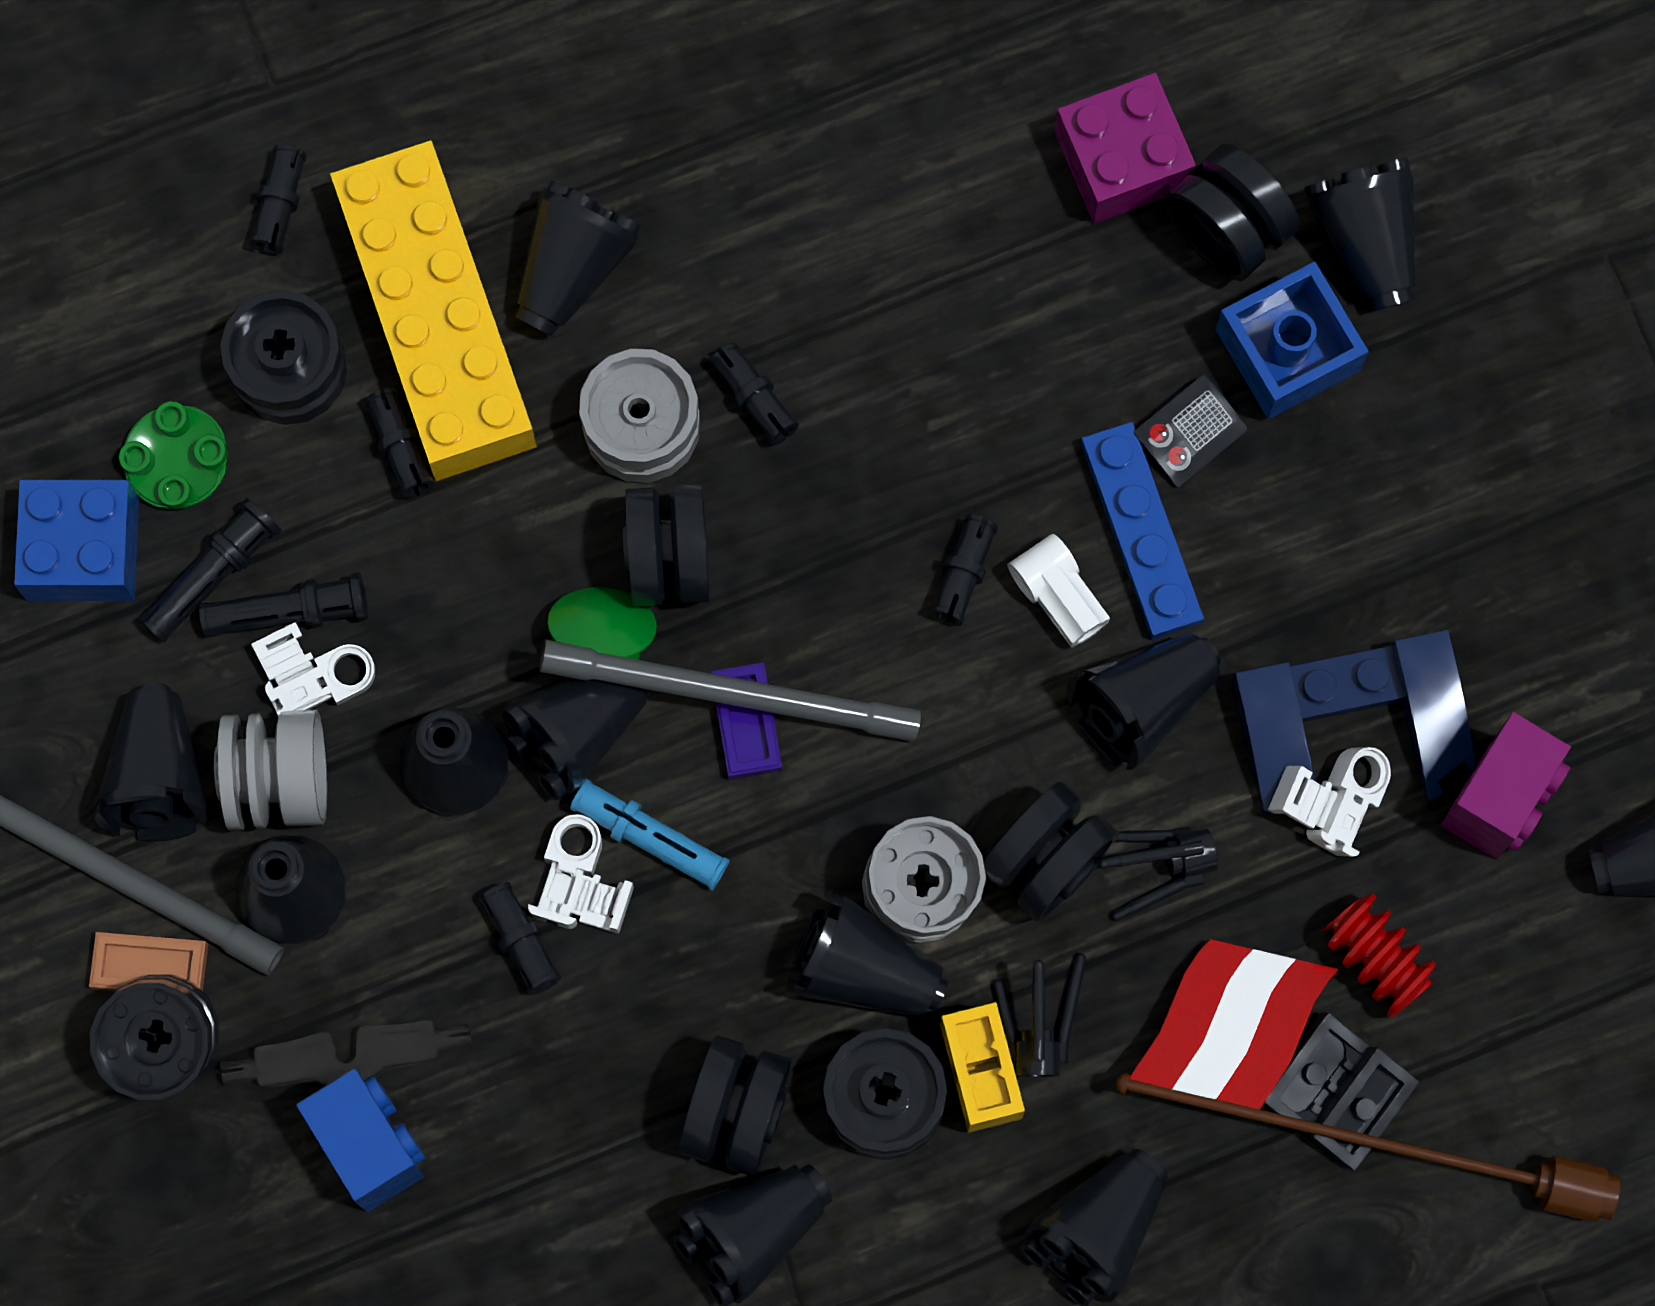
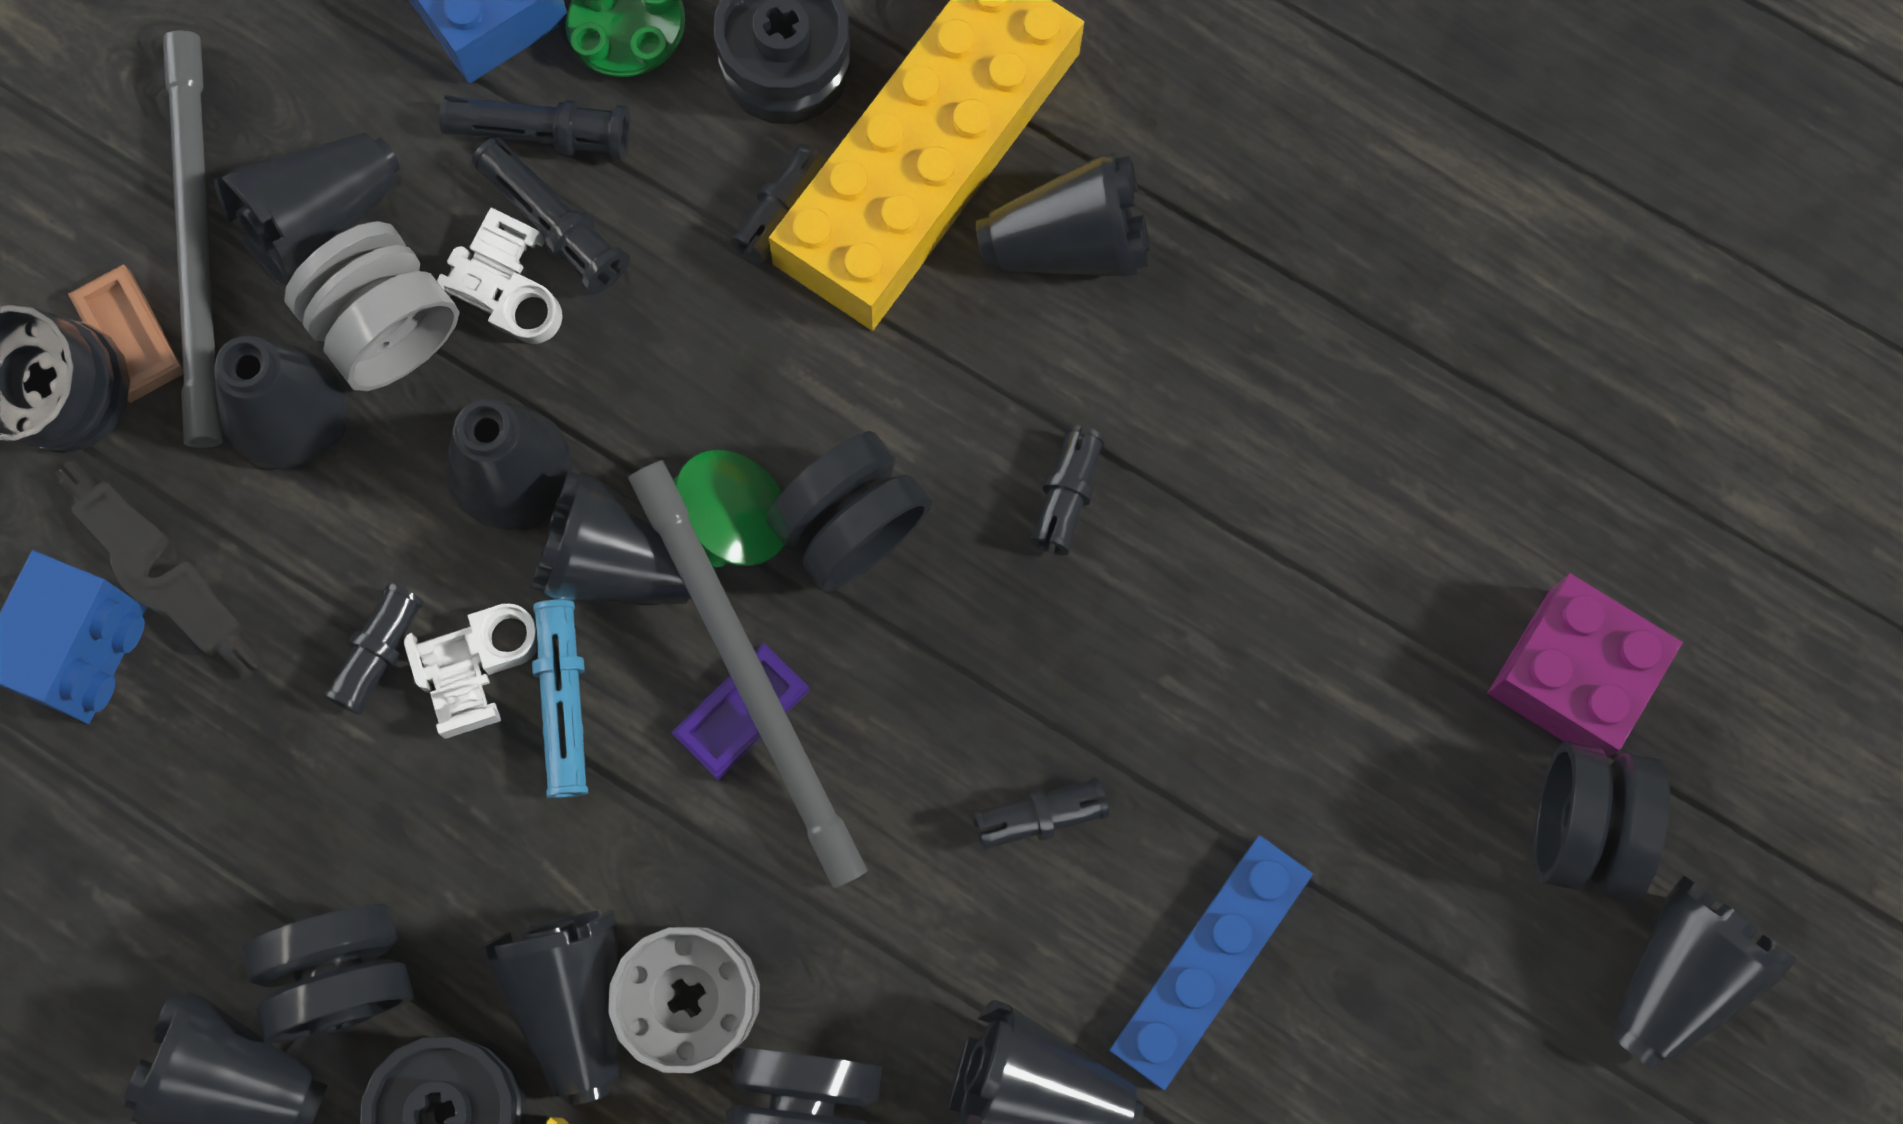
camera: 50 degrees right, 0 degrees up
light grey wheel [579,349,700,483] -> none
white piece [1007,533,1110,648] -> none
black sticker [1135,375,1247,487] -> none
blue brick [1215,261,1369,420] -> none

